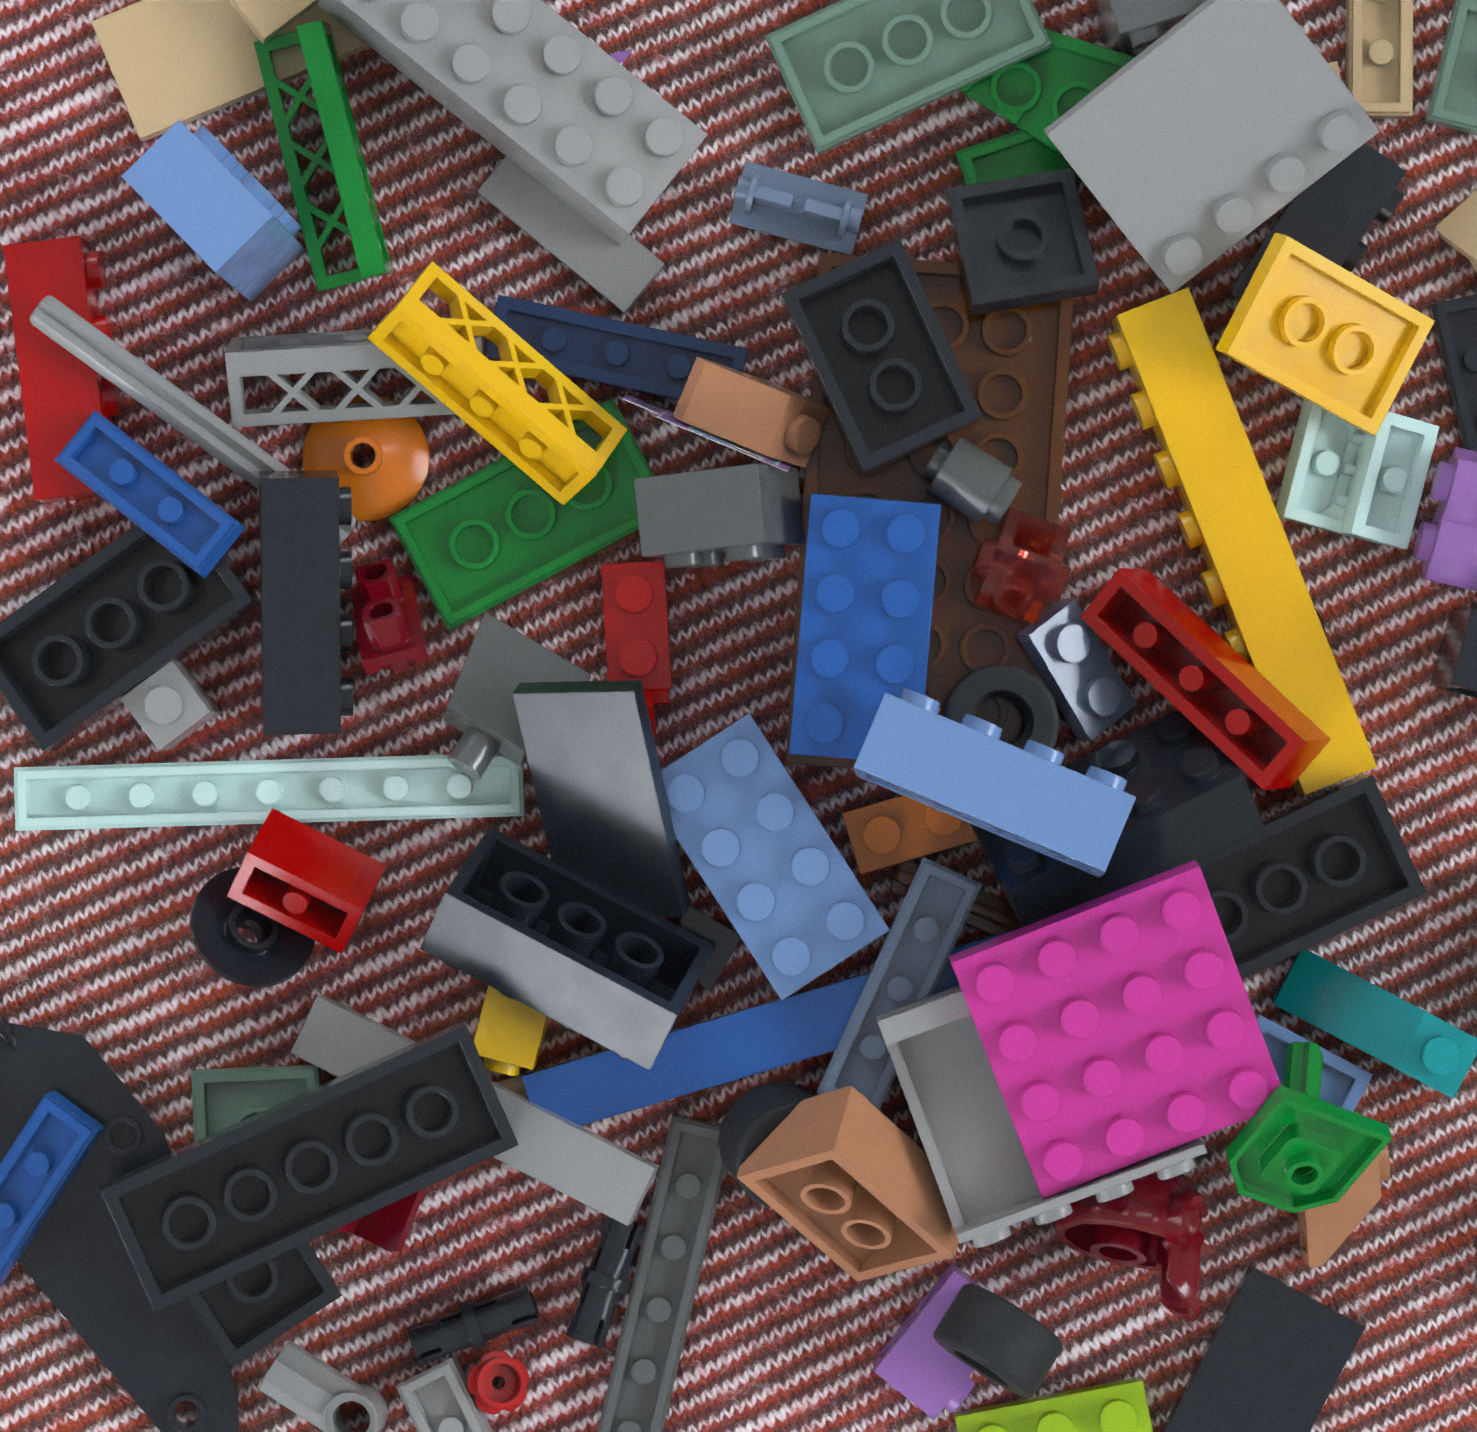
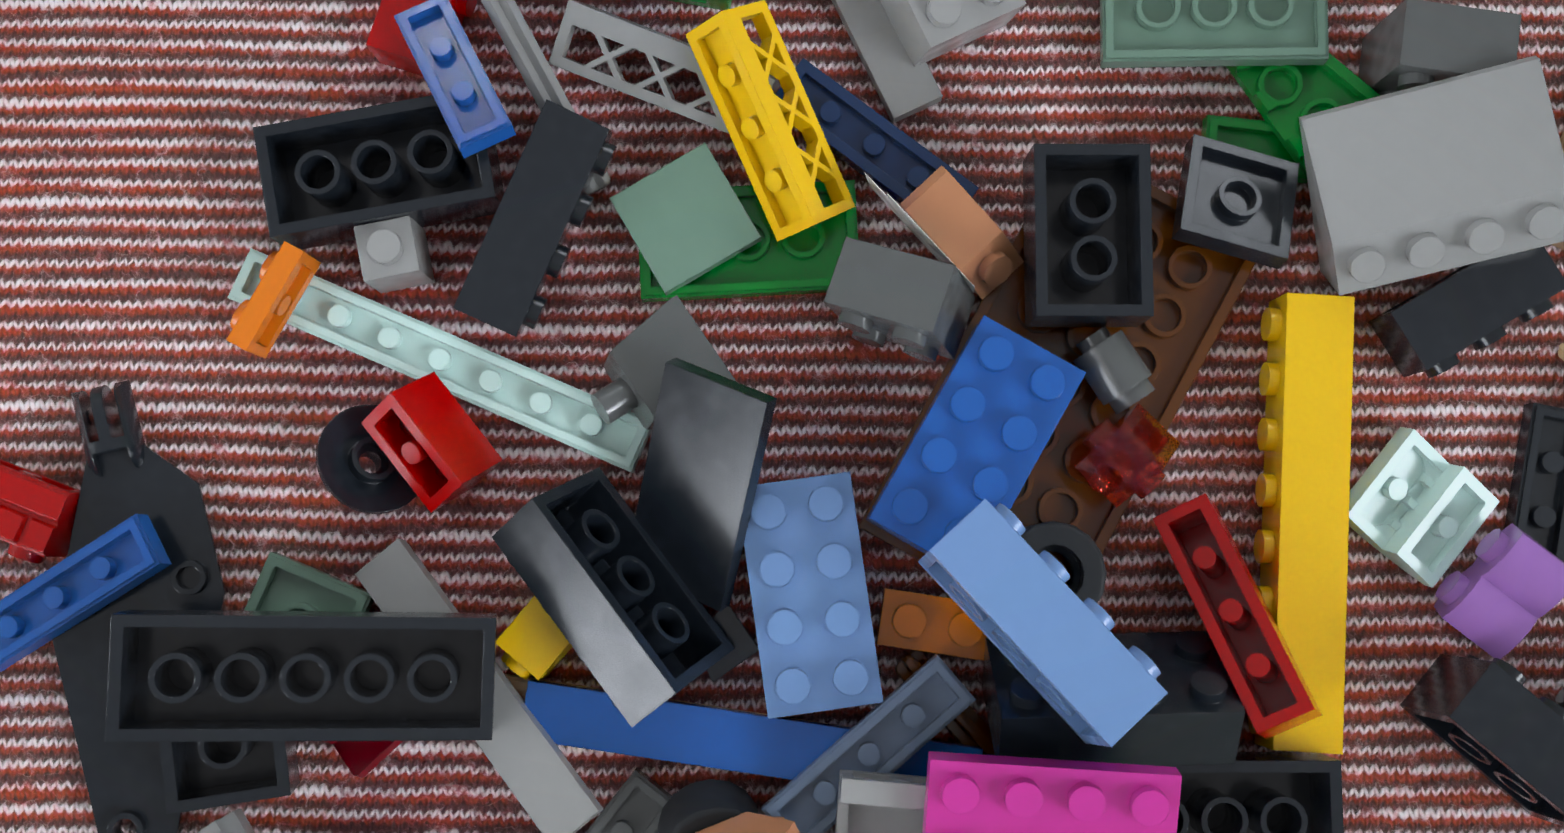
camera: 25 degrees right, 5 degrees down
orange dish [303,395,430,521] -> none
dark red hips [351,558,429,676] -> none
red hinge [601,560,673,737] -> none
sand blue hinge [729,161,868,255] -> none
sand blue plate [1016,599,1137,741] -> none
yellow plate [1215,233,1435,436] -> none
none -> orange plate [226,241,321,359]
none -> sand green tile [609,143,762,296]

